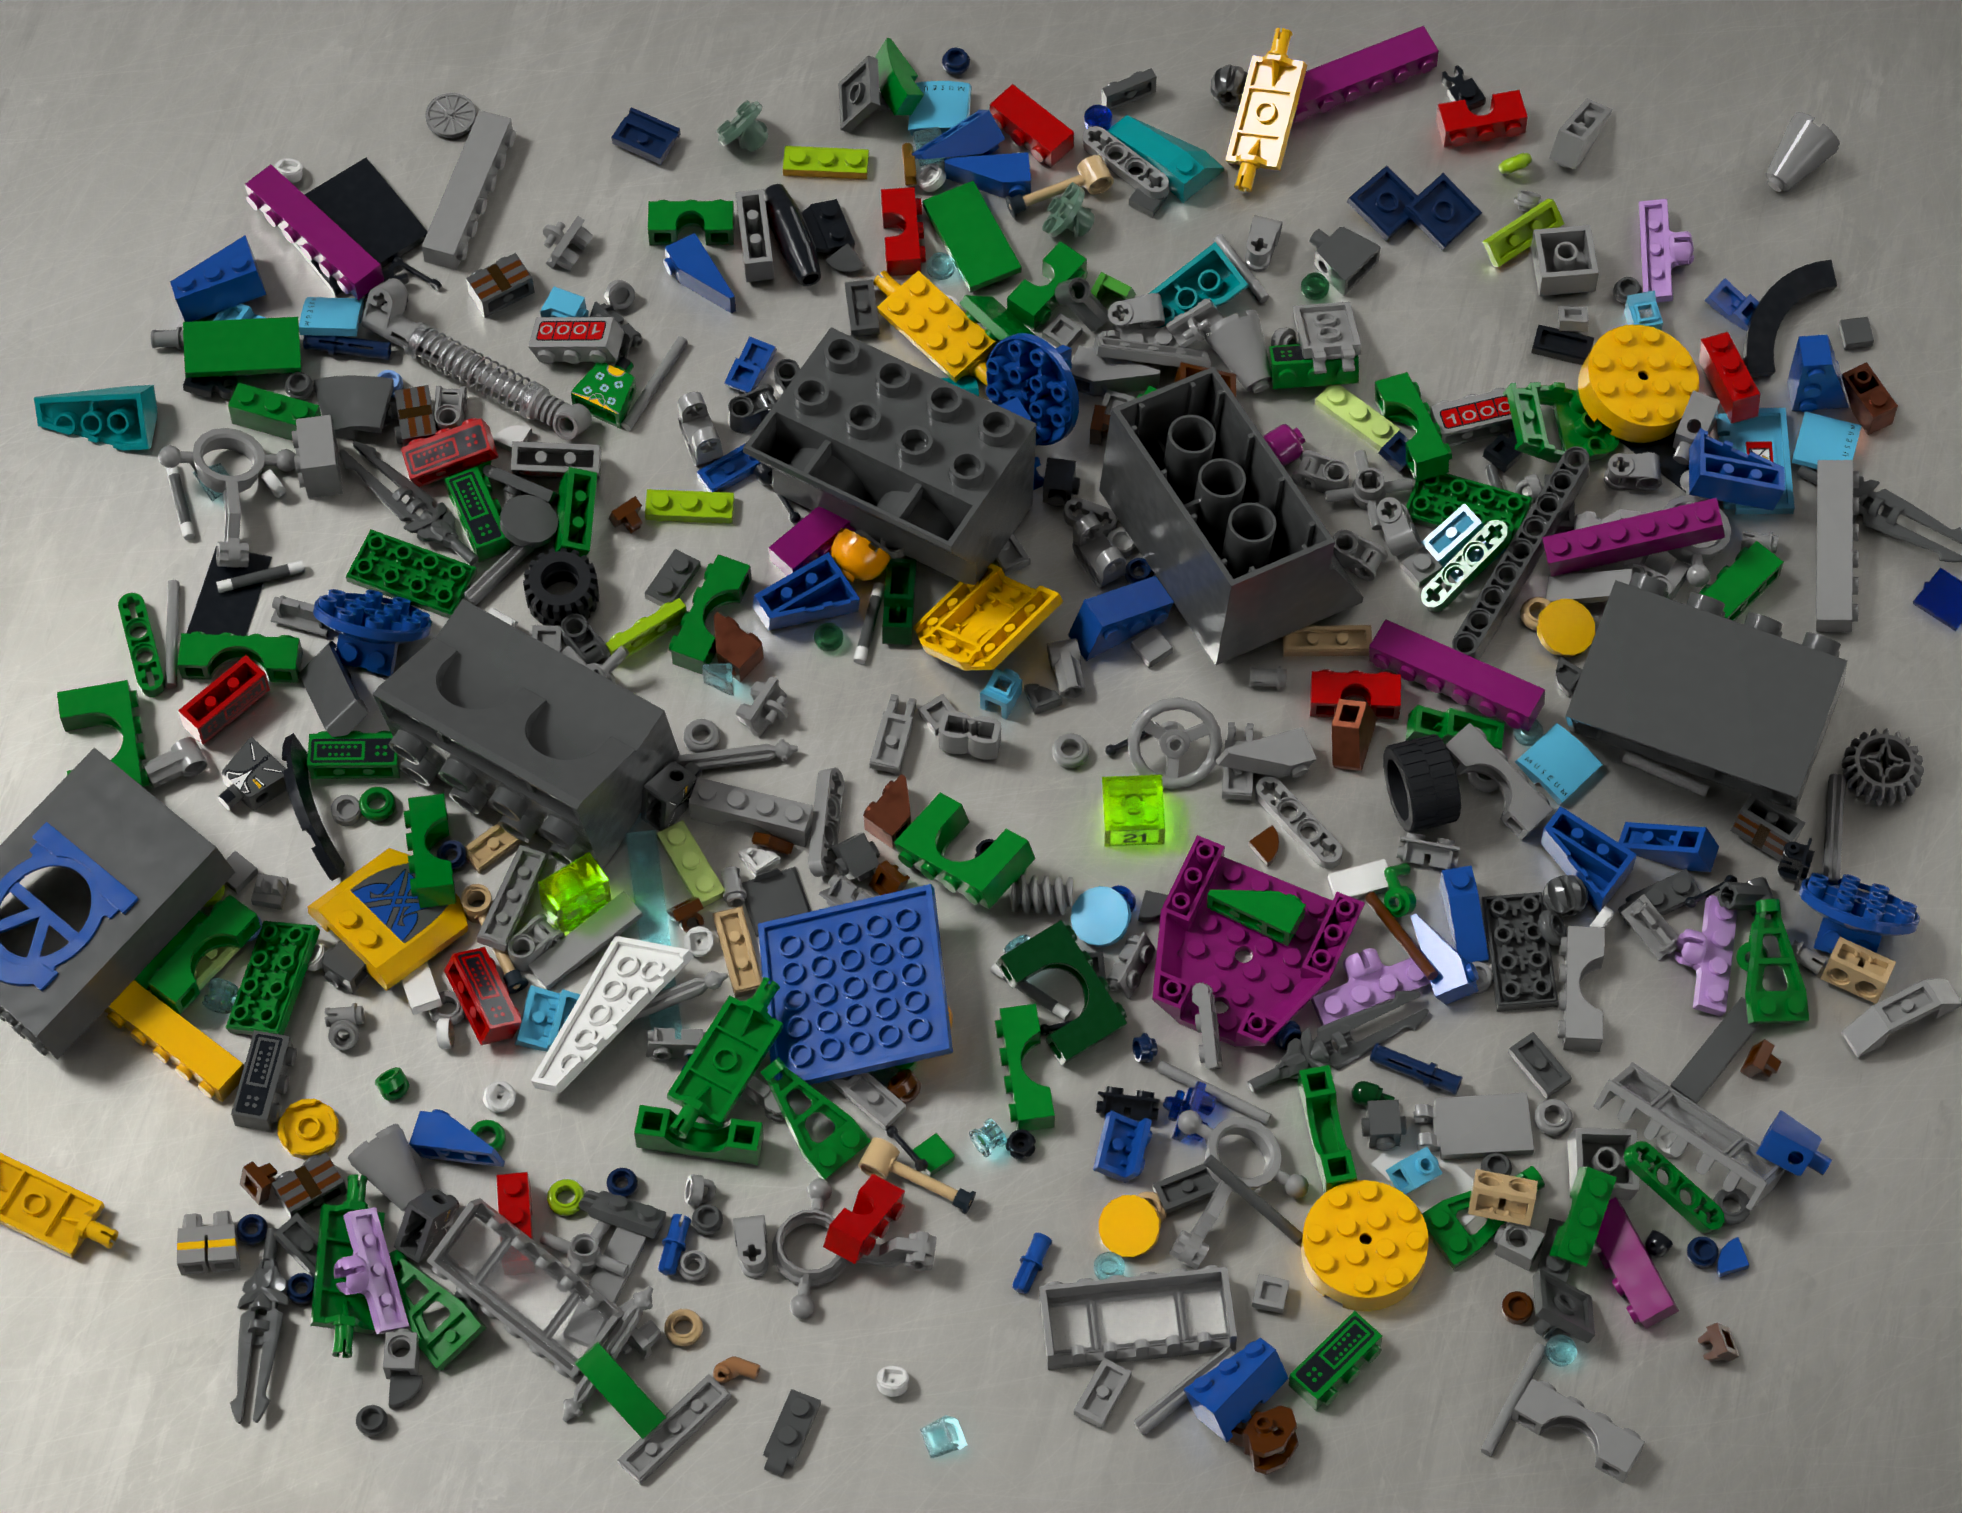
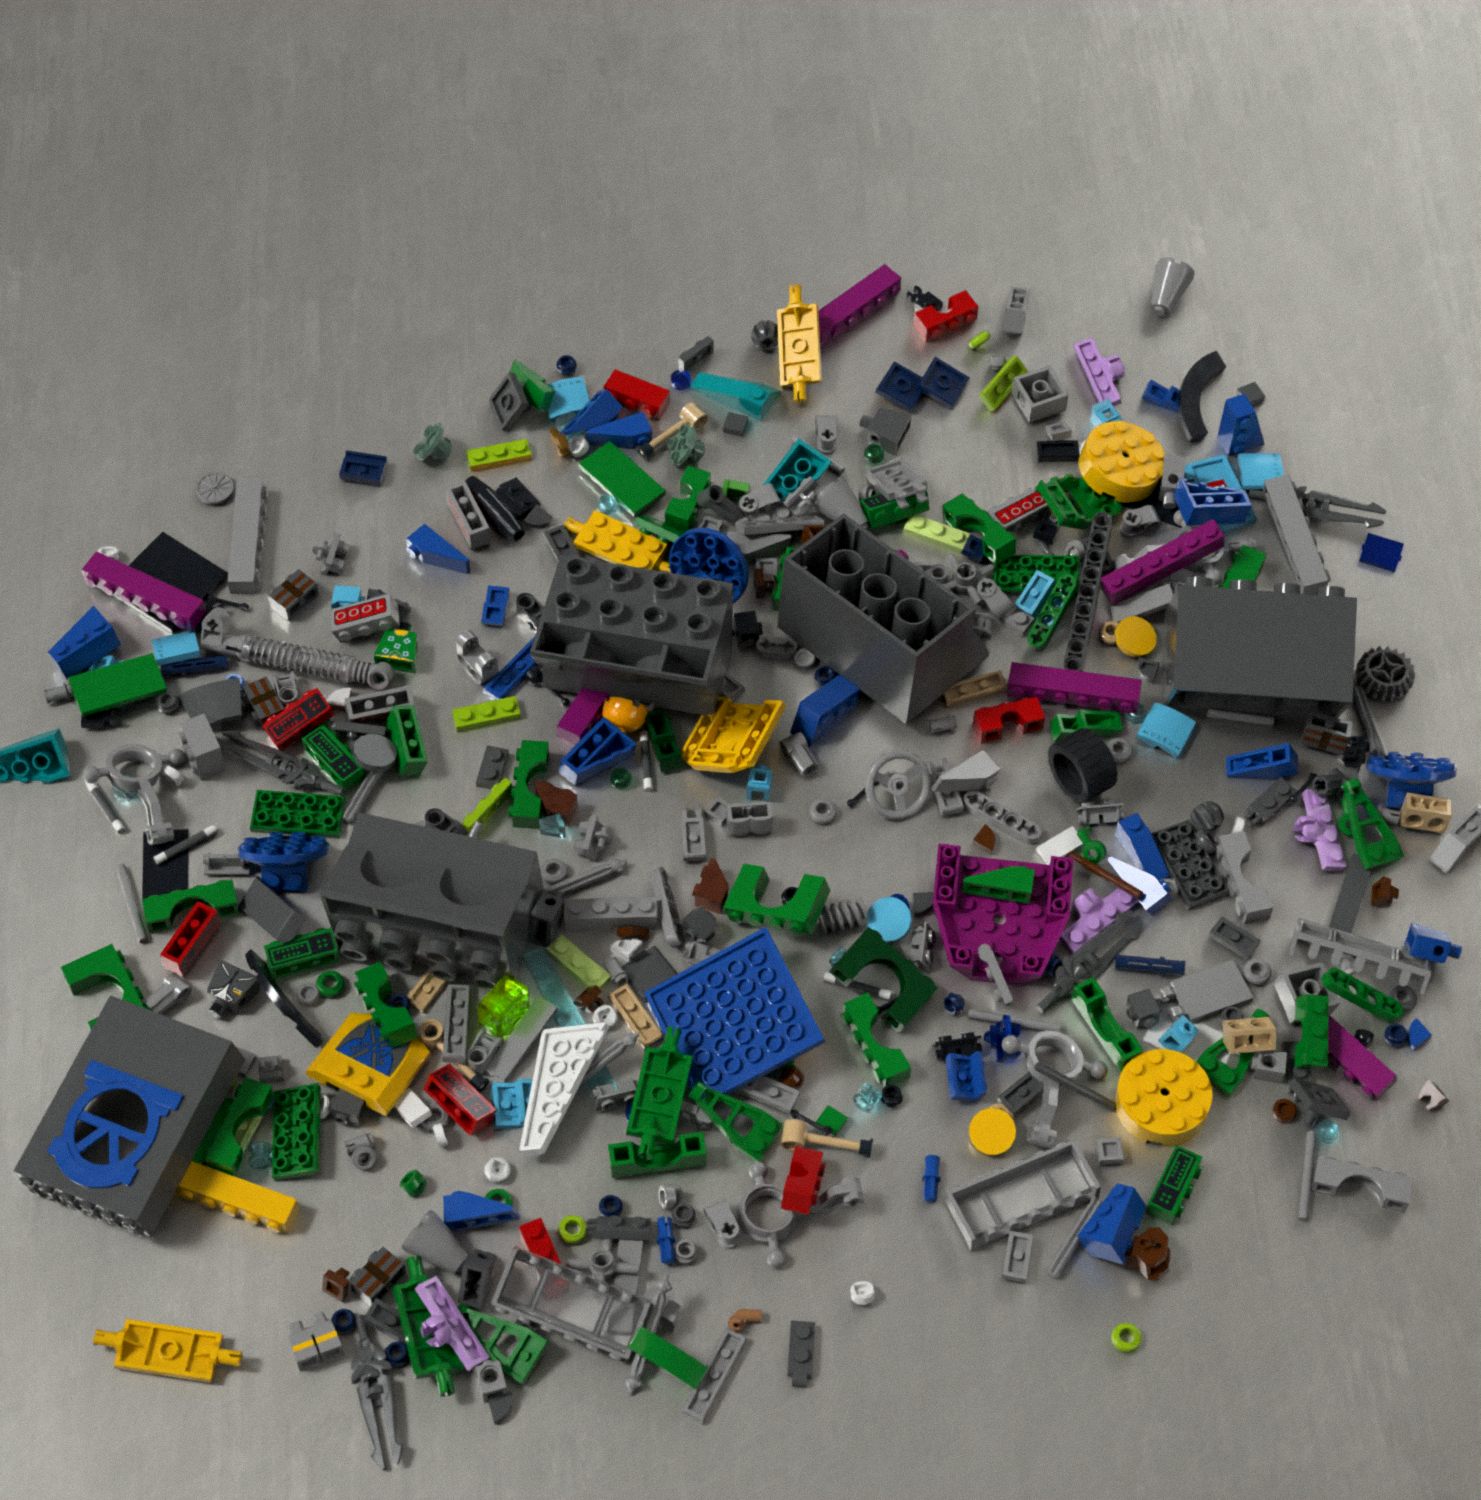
camera: 20 degrees left, 5 degrees down
green beam [118,593,165,697] -> none
green brick [228,382,322,441] -> none
dark grey brick [231,1030,297,1132] -> none
yellow tile [277,1099,339,1159] -> none
dark grey plate [356,1405,388,1437] -> none
black tyre [523,548,599,626] -> none
light grey tile [604,280,635,310] -> none
reddish brown tile [609,496,643,534] -> none
light grey bar [621,336,688,431] -> none
green arch [648,199,735,245] -> none
tan piece [664,1309,703,1347] -> none
dark grey piece [728,384,777,433] -> none
reddish brown tile [869,860,910,895] -> none
red arch [881,187,926,276] -> none
clear light blue slope [920,1415,967,1458] -> none
dark grey tile [1024,684,1062,715] -> none
light grey piece [1072,514,1126,588] -> none
light grey beam [1083,126,1169,199] -> none
clear light blue plate [1093,1252,1125,1280] -> none
clear neon green brick [1101,775,1165,847] -> none
light grey tile [1131,627,1173,668] -> none
copper slope [1332,699,1377,771] -> none
dark green cylinder [1351,1081,1395,1107] -> none
light grey arch [1446,723,1553,840] -> none
blue wedge [1541,806,1637,913] -> none
dark grey plate [1613,277,1642,304] -> none
light grey hinge [1621,894,1678,960] -> none
red brick [1699,332,1760,424] -> none
copper slope [1841,362,1898,435] -> none

